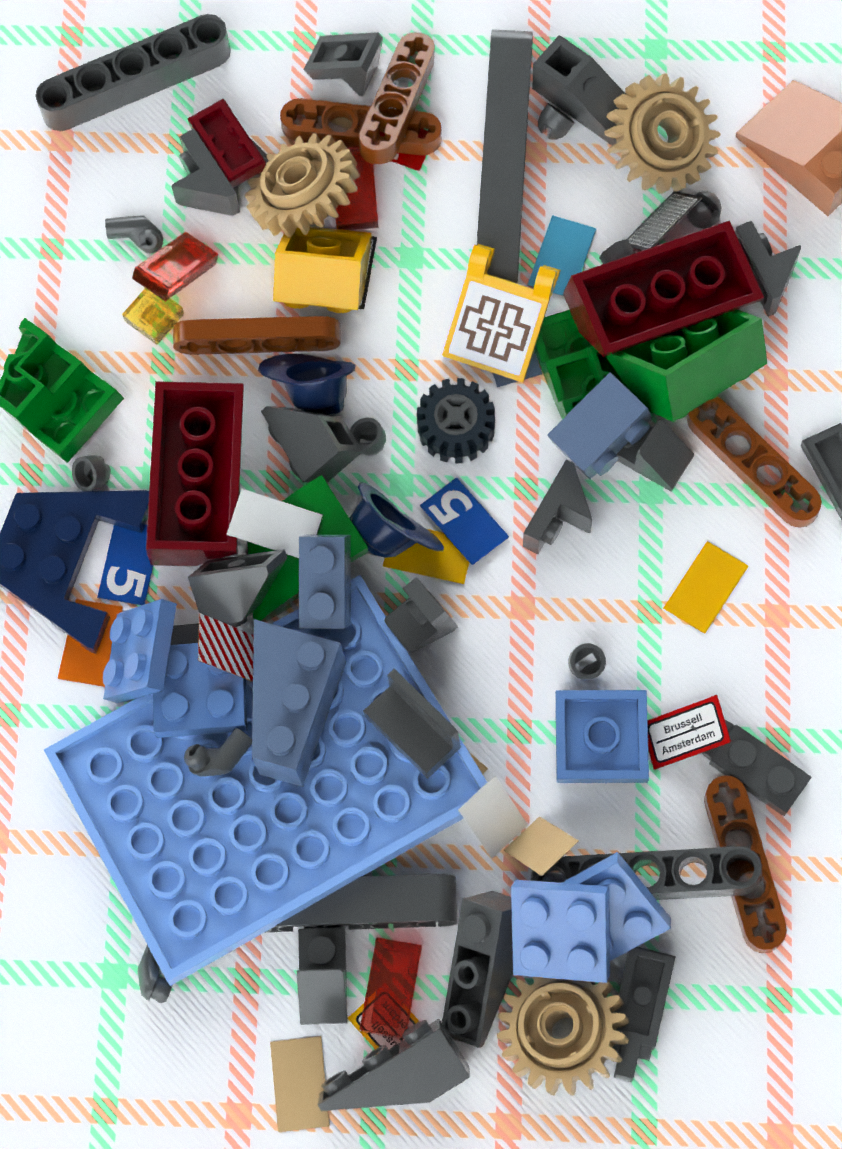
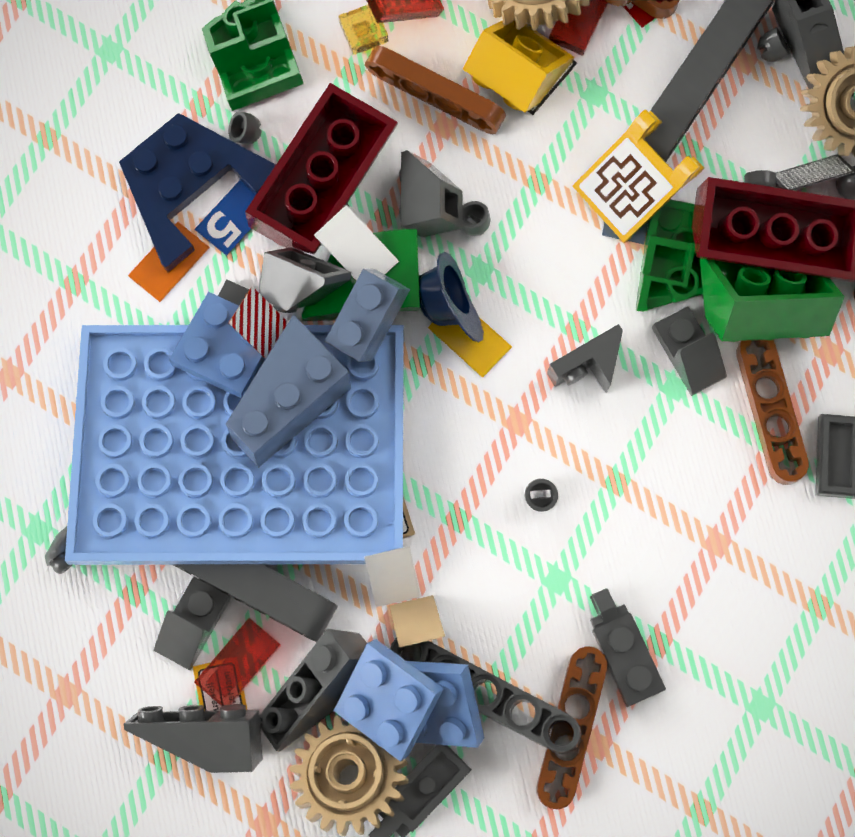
camera: 25 degrees right, 5 degrees up
medium blue plate [103,599,177,704] -> none
dark grey arm [184,728,252,777] -> none
dark blue piece [258,354,356,414] -> none
tan sticker [270,1036,330,1132] -> none
dark grey panel [363,669,461,779] -> none
dark grey slope [384,577,458,652] -> none
black wheel [416,378,495,464] -> none
blue sticker [419,477,509,565] -> none
medium azure sticker [527,215,597,296] -> none
sand blue brick [547,372,652,480] -> none
medium blue plate [555,690,649,783] -> none
sticker [647,695,731,770] -> none
yellow sticker [663,541,748,634] -> none

